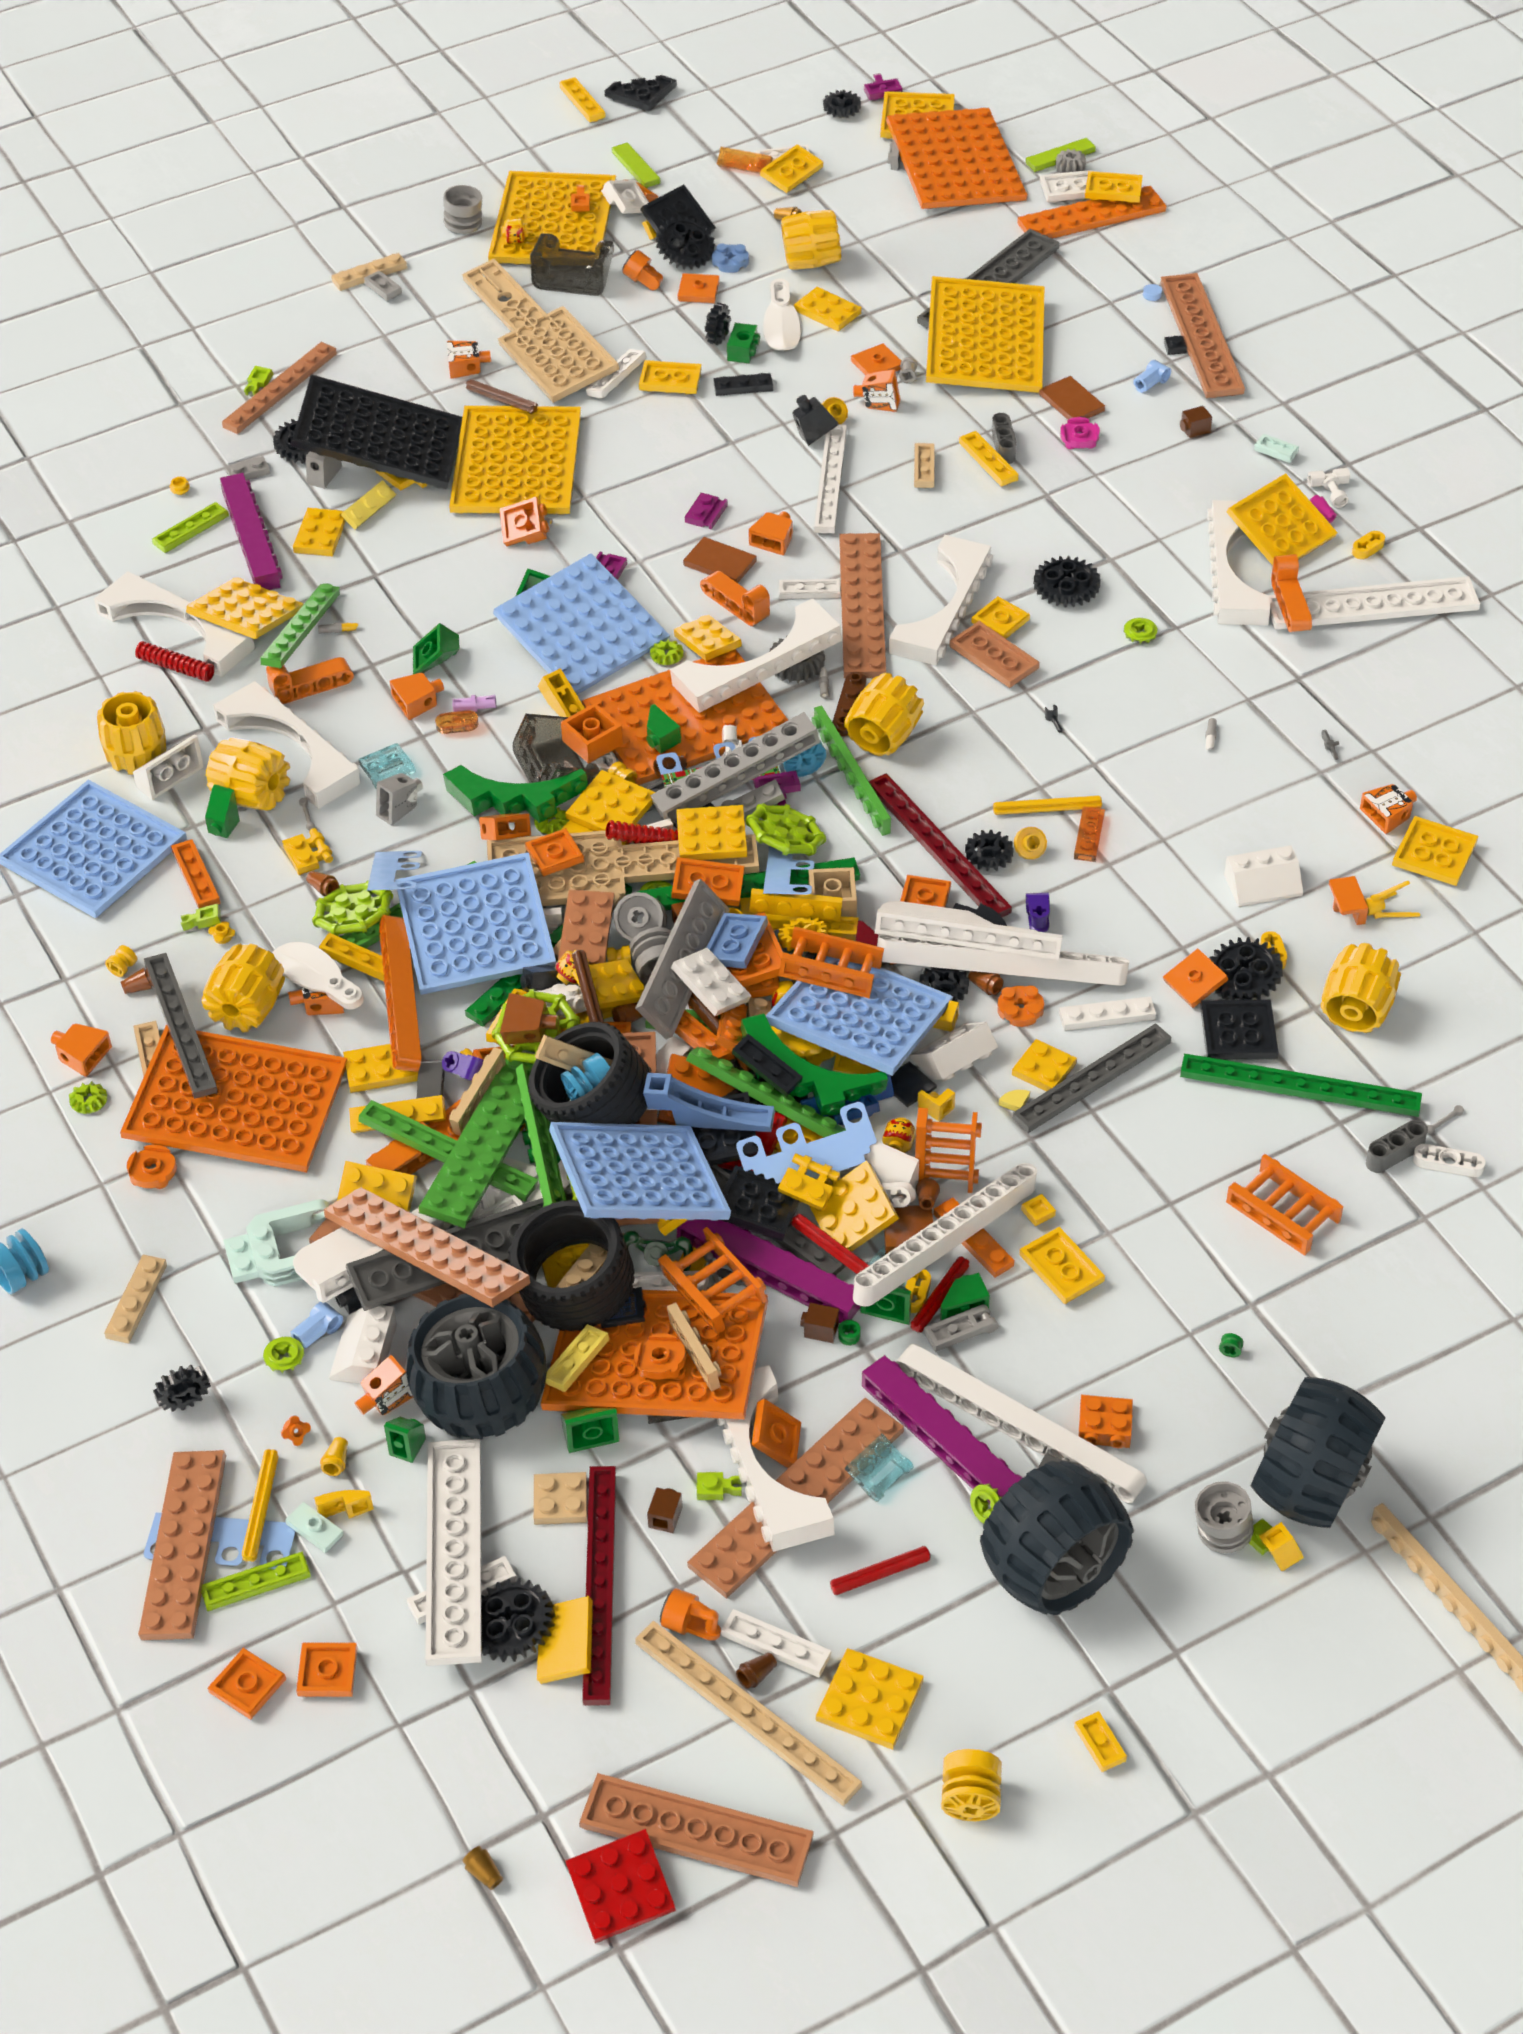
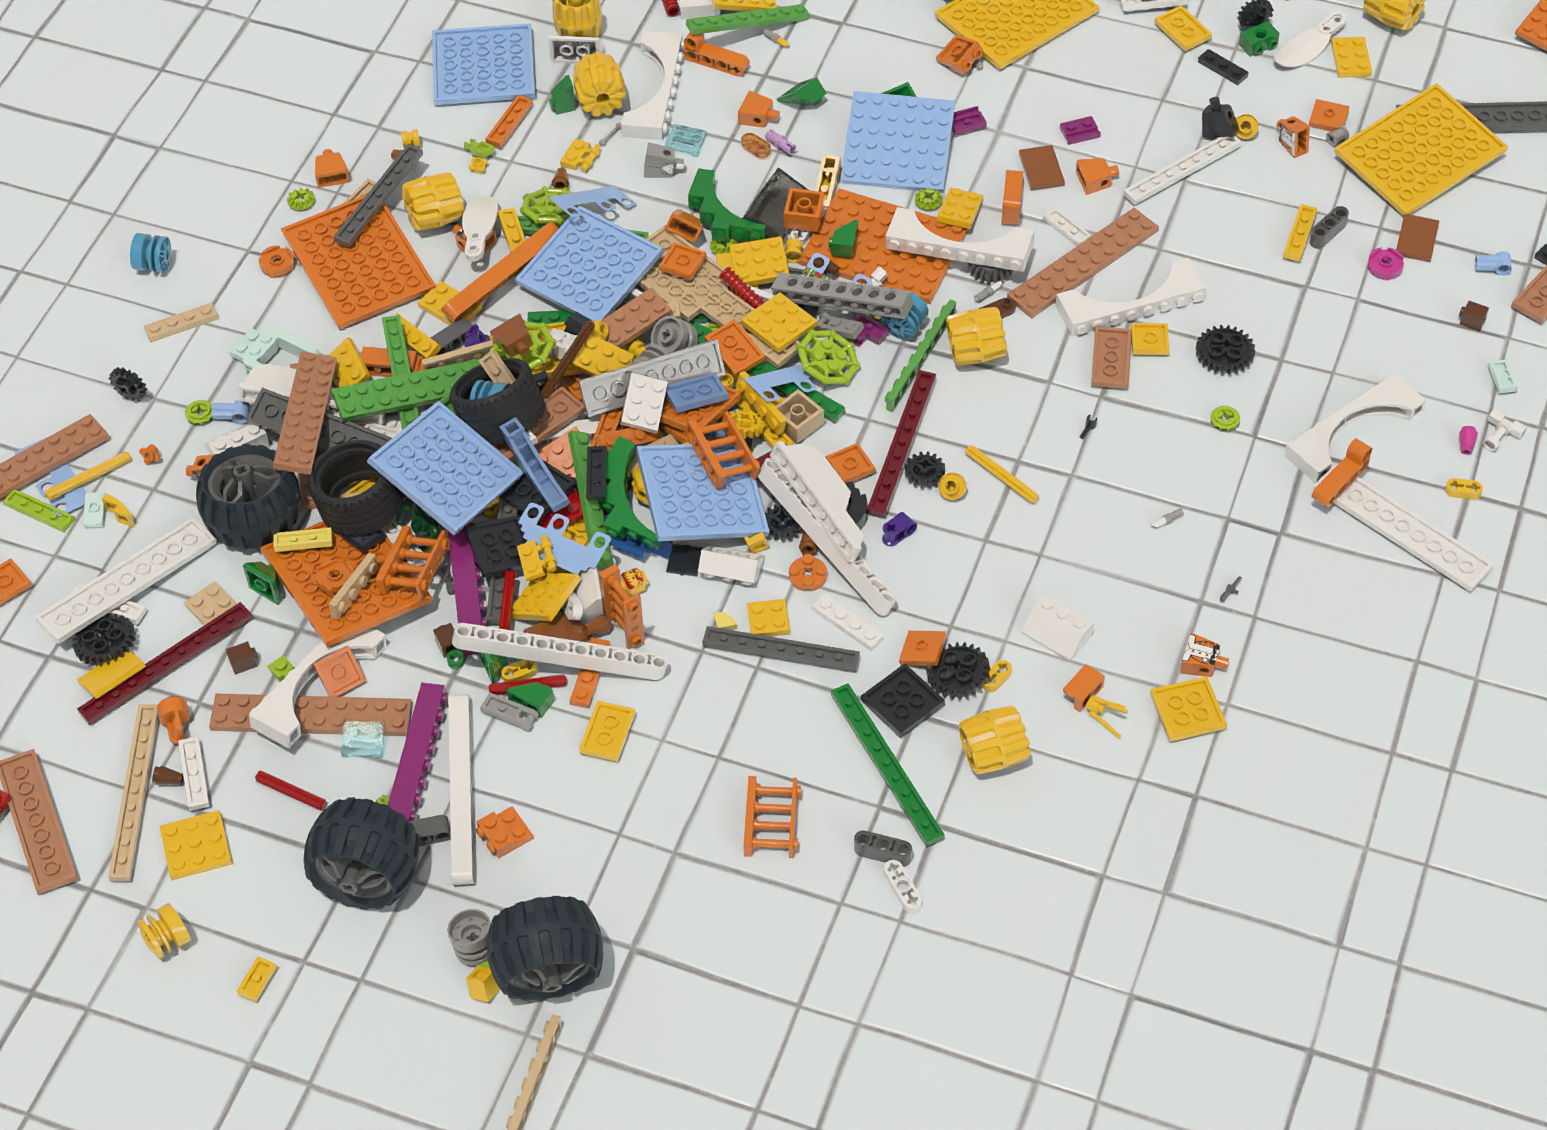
camera: 50 degrees right, 5 degrees up
yellow cone [320,1437,348,1476] -> none
green slope [384,1416,426,1463] -> none
tan plate [914,443,934,488] -> none
yellow panel [917,1088,955,1122] -> none
yellow plate [1021,1194,1056,1226] -> none
clear orange plate [1074,806,1105,862] -> none
green bush [1219,1333,1244,1357] -> none
yellow plate [1226,473,1338,565] -> none
light grey hinge [1427,1105,1464,1134] -> none

